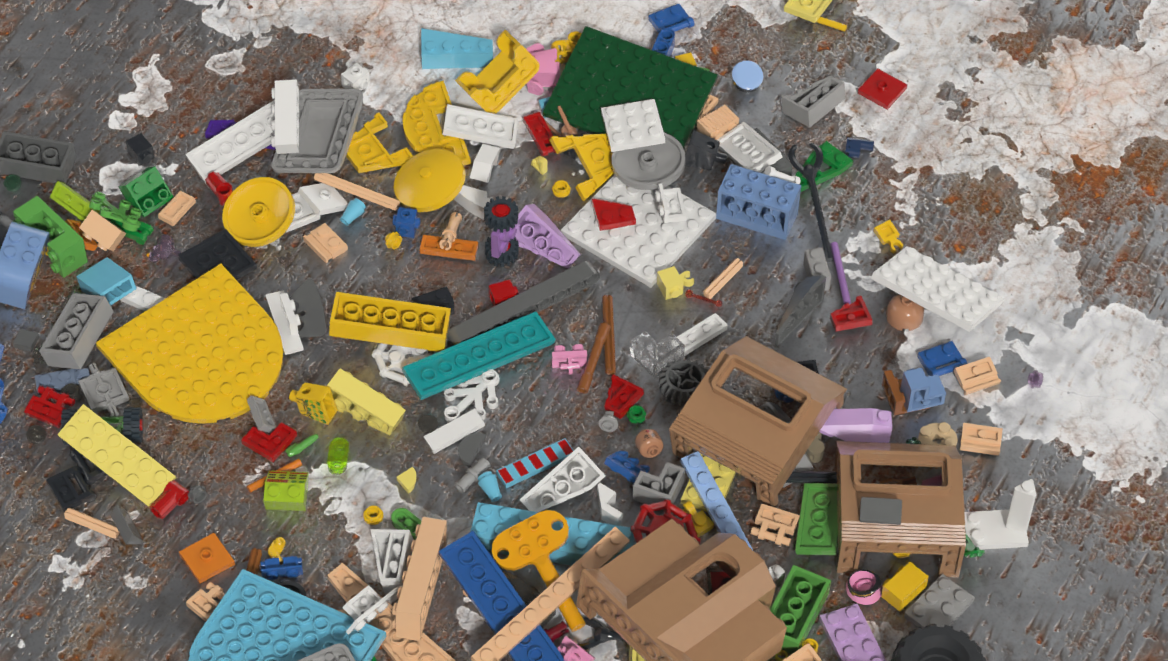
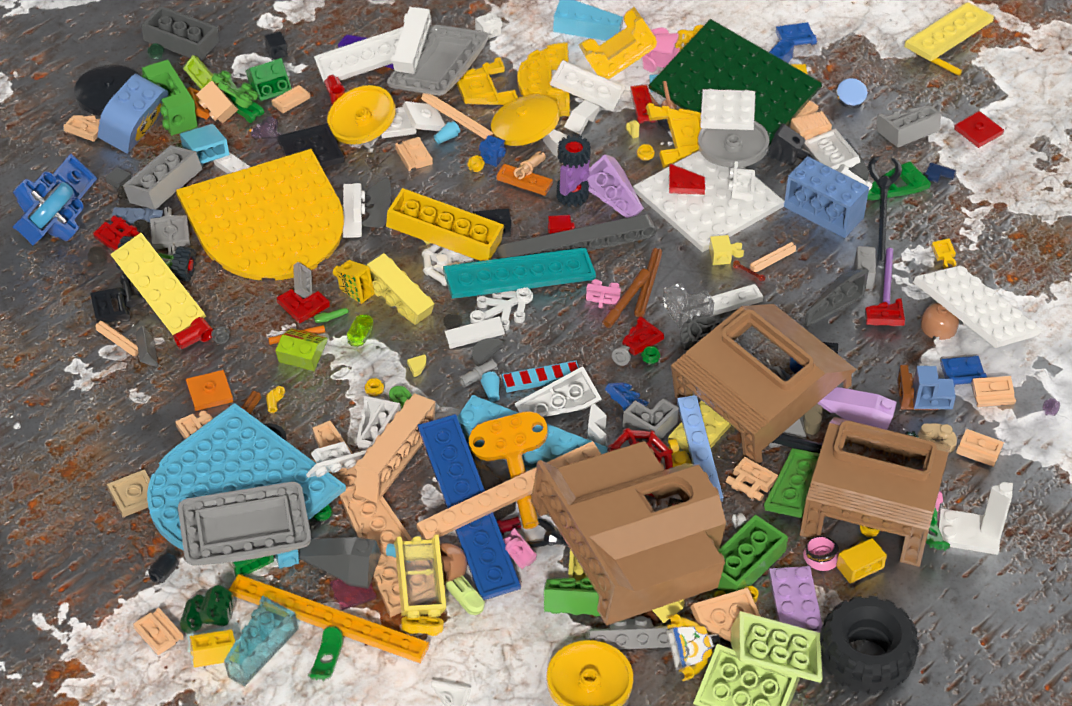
camera: 15 degrees right, 5 degrees down
blue hinge [261,556,303,580] -> none
nougat head [635,429,664,458] -> none
dark grey slope [860,497,902,525] -> none
light grey plate [904,574,975,629] -> none

